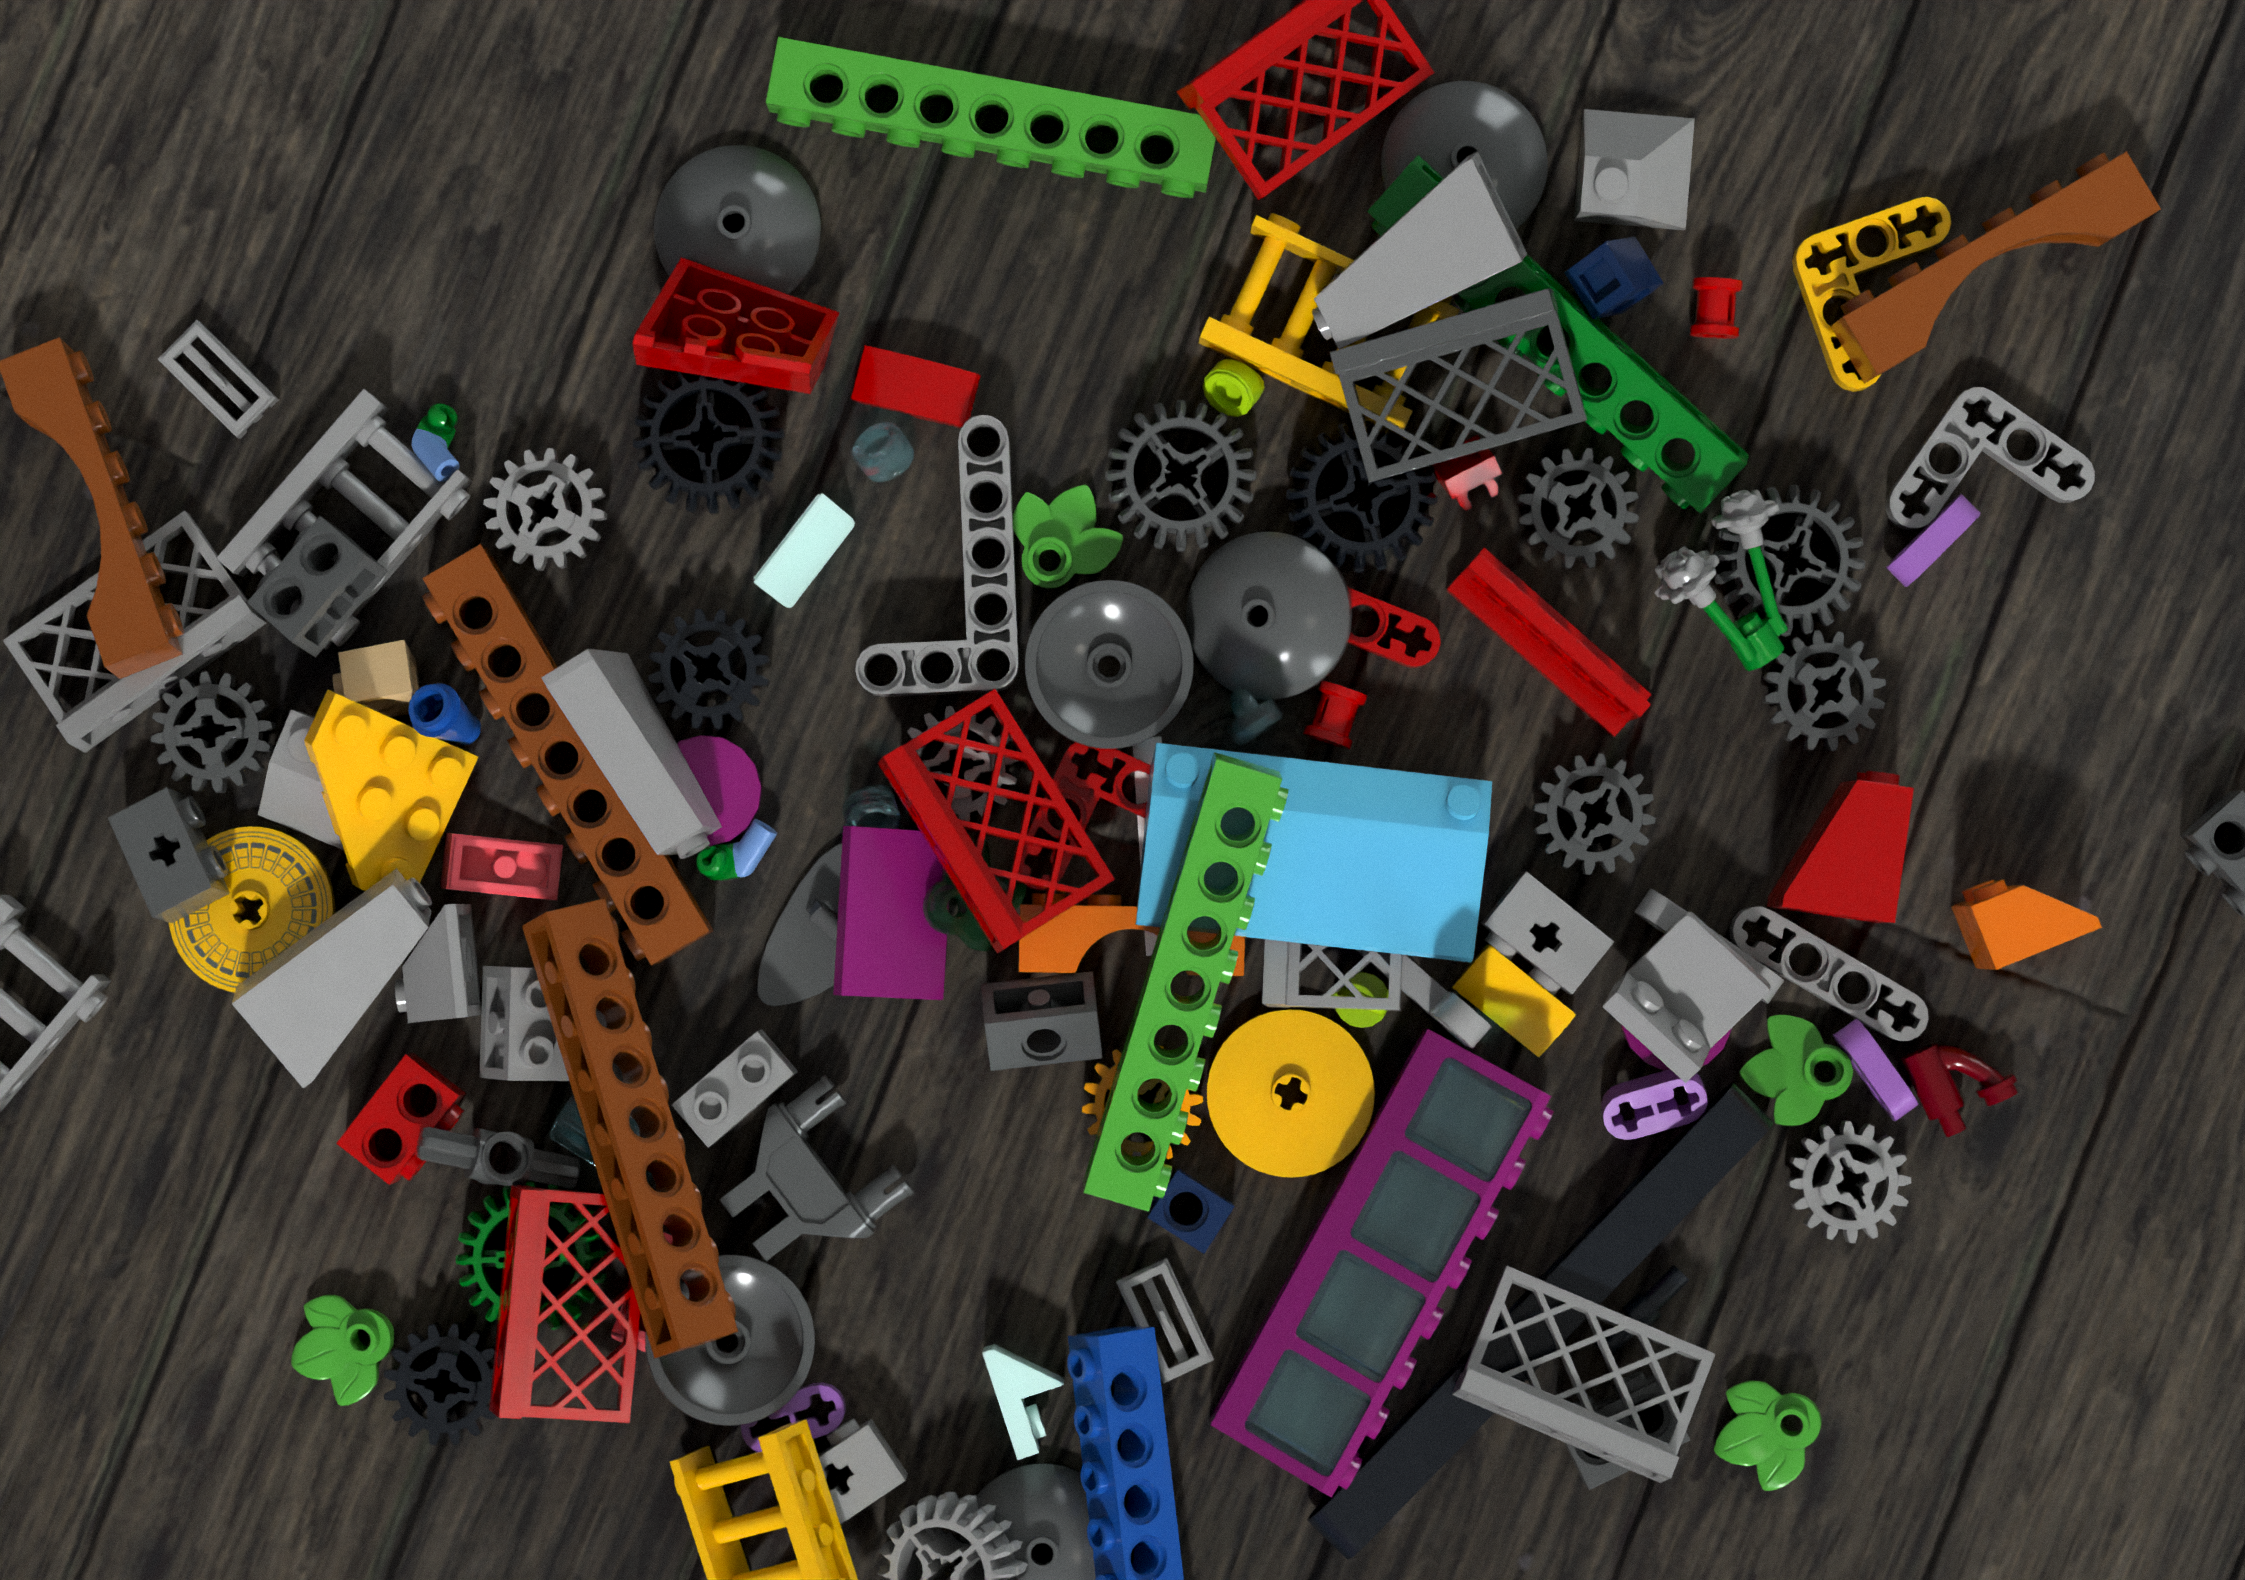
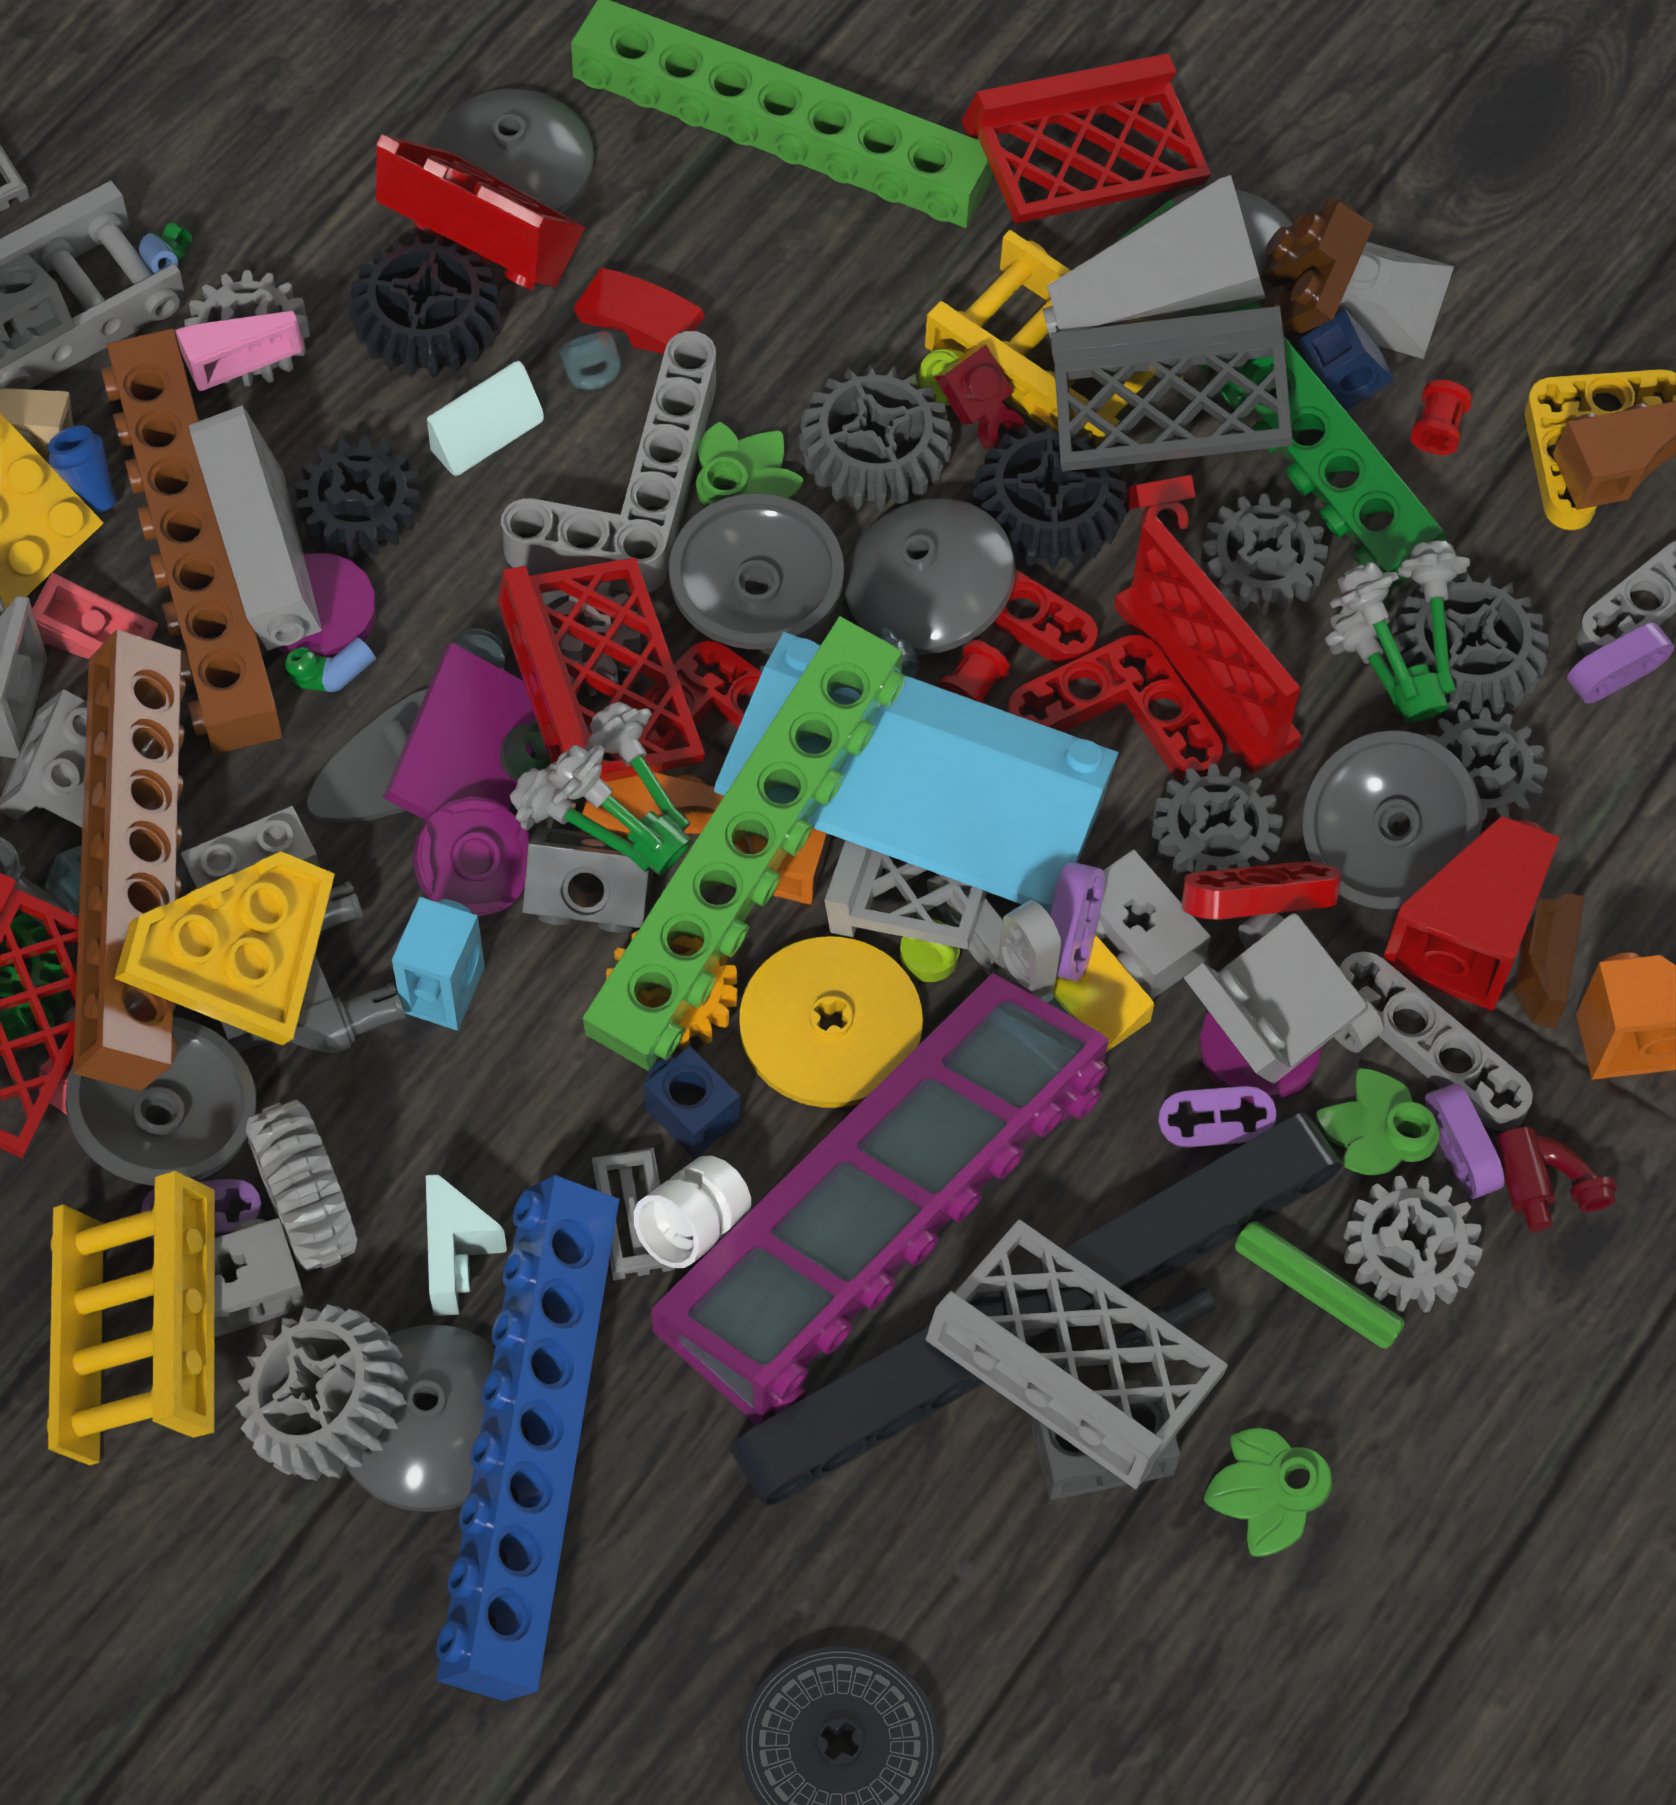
camera: 15 degrees right, 25 degrees down
none -> yellow plate [114,851,335,1046]
none -> bright pink slope [175,311,304,391]
none -> light grey gear [246,1100,357,1271]
none -> medium azure brick [392,897,485,1031]
none -> magenta tile [412,797,531,918]
none -> plant [510,702,693,876]
none -> white wheel [634,1156,751,1268]
none -> dark red plate [934,344,1025,451]
none -> red beam [1008,635,1223,782]
none -> medium lavender beam [1050,861,1105,982]
none -> red beam [1181,861,1341,919]
none -> bright green axle [1234,1221,1405,1349]
none -> reddish brown plate [1260,198,1374,340]
none -> dark grey dish [1303,731,1482,910]
none -> reddish brown slope [1513,893,1585,1029]

